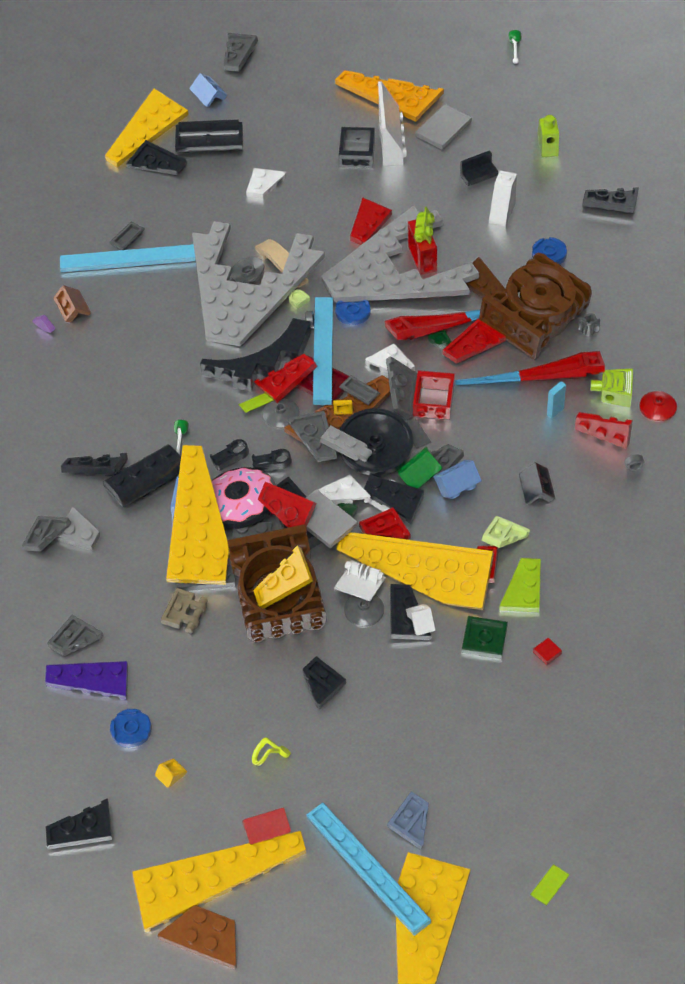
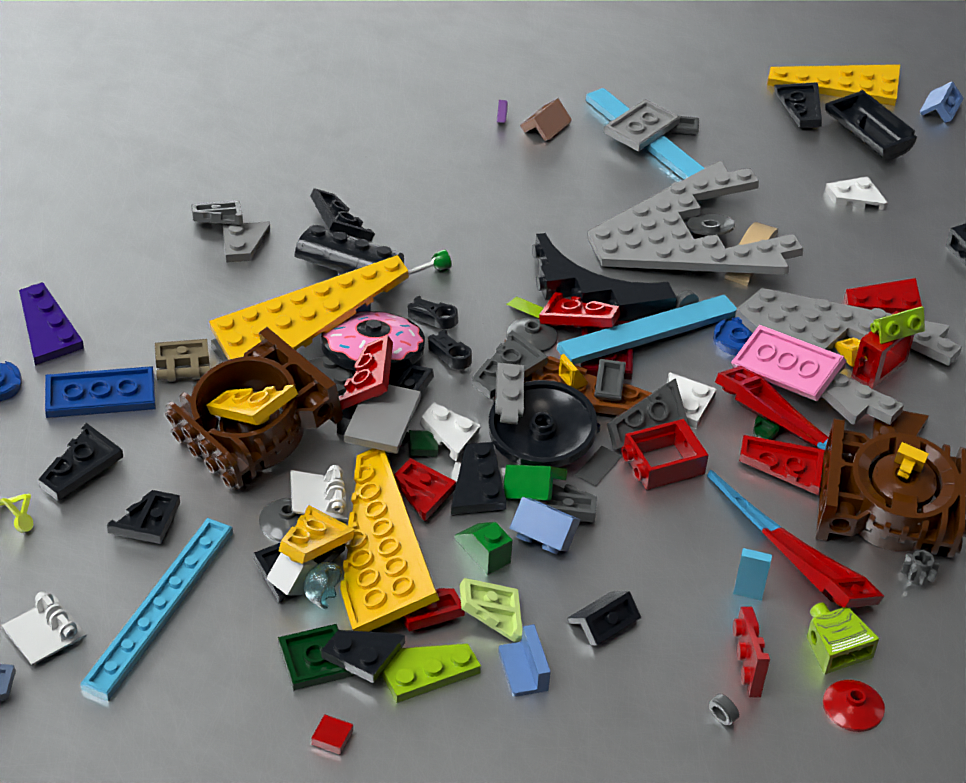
camera: 55 degrees right, 10 degrees down
dark grey wing [47,615,103,656] -> none
yellowish green tile [289,290,310,310] -> none
none -> white hinge [2,591,87,666]
none -> black wing [38,423,123,501]
none -> blue tile [45,366,156,418]
none -> medium azure tile [80,518,233,701]
none -> yellow wing [279,505,355,564]
none -> clear light blue hair [303,561,342,609]
none -> black wing [321,630,405,683]
none -> green slope [454,522,513,575]
none -> medium blue panel [498,624,551,697]
none -> light grey tile [603,99,680,152]
none -> bright pink tile [731,325,846,401]
none -> yellow slope [834,337,868,367]
none -> yellow tile [894,442,929,480]

